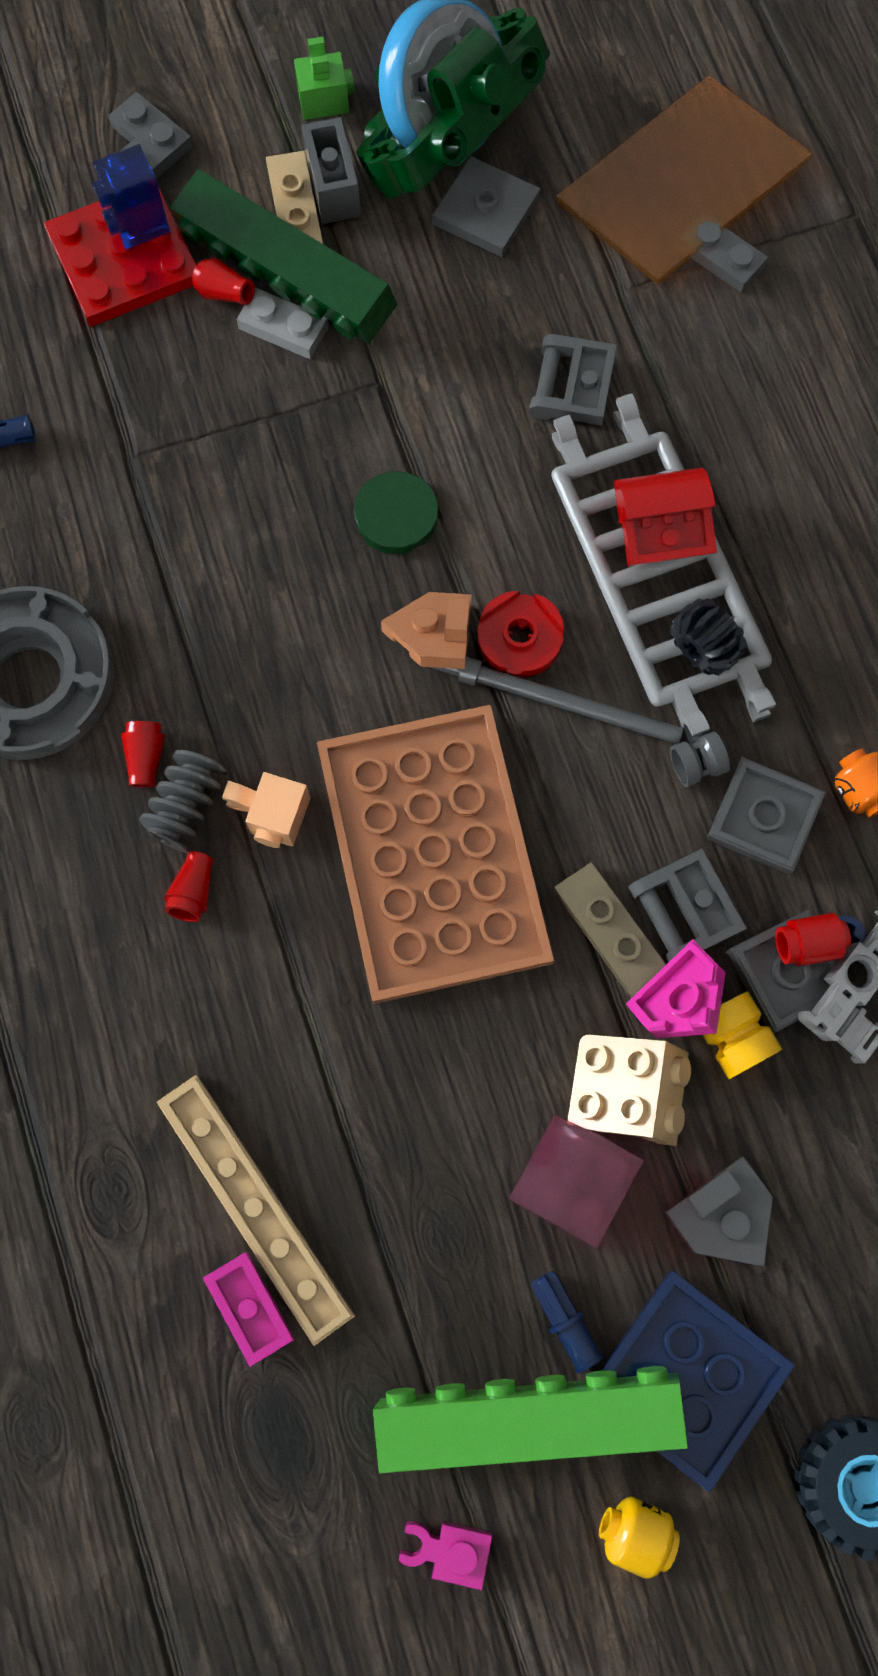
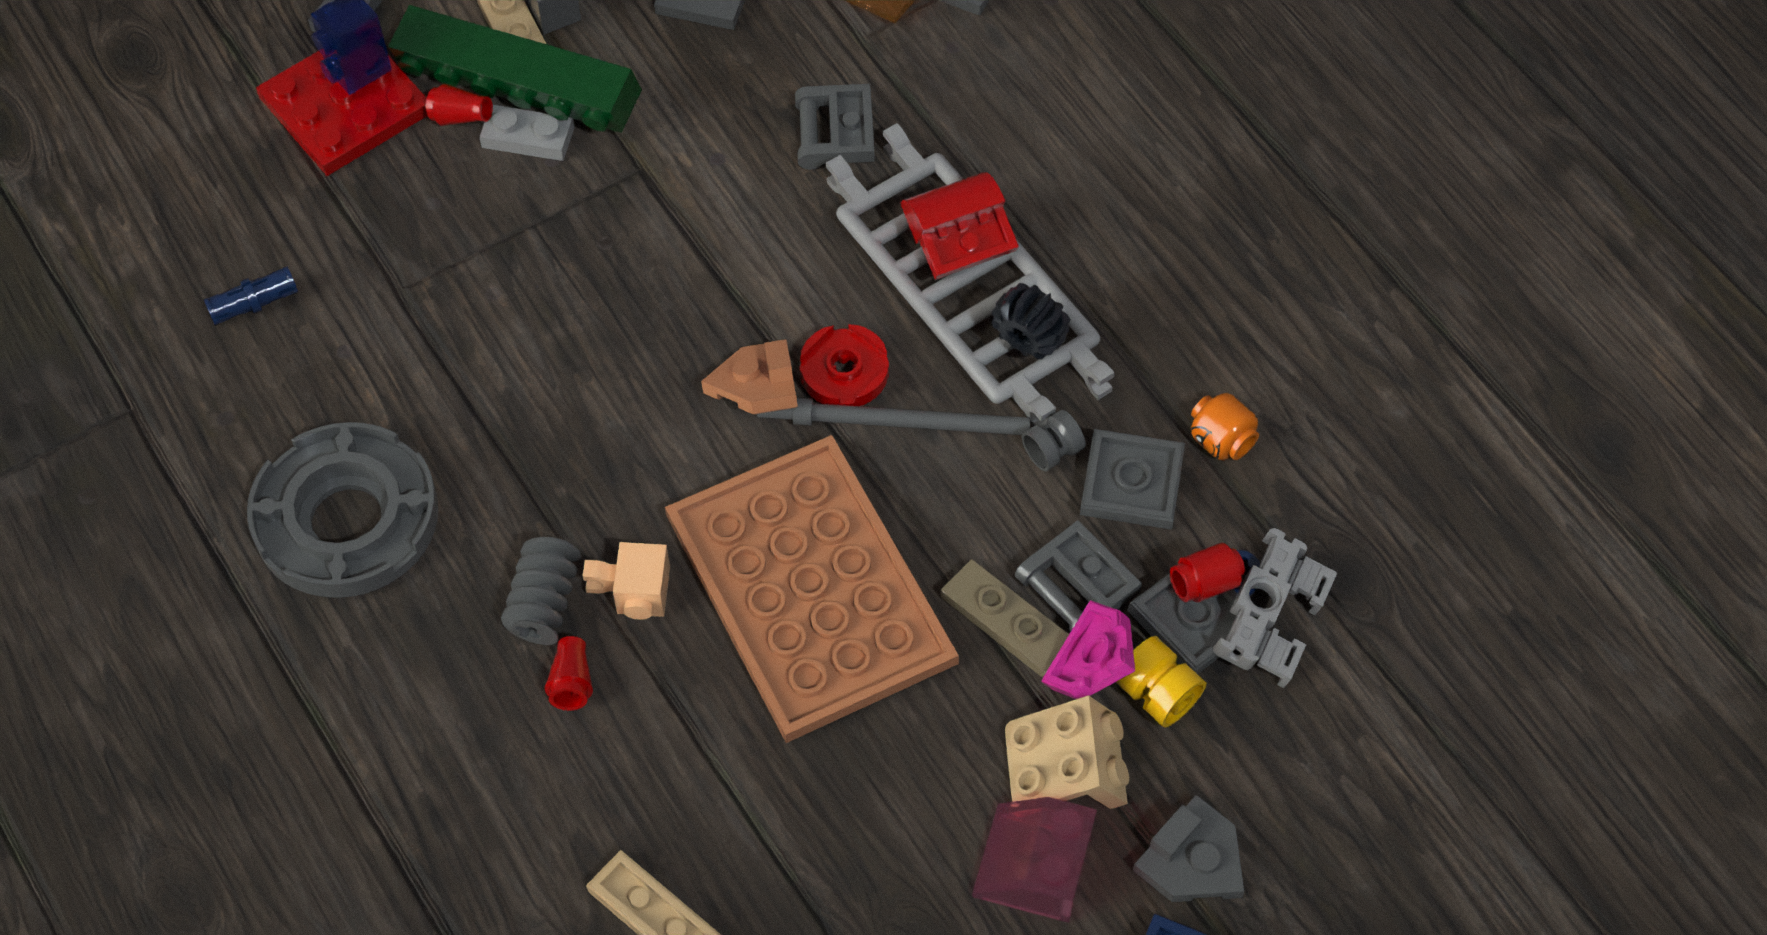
camera: 15 degrees left, 15 degrees down
red cone [121,721,166,787] -> none
dark green tile [354,471,438,554] -> none

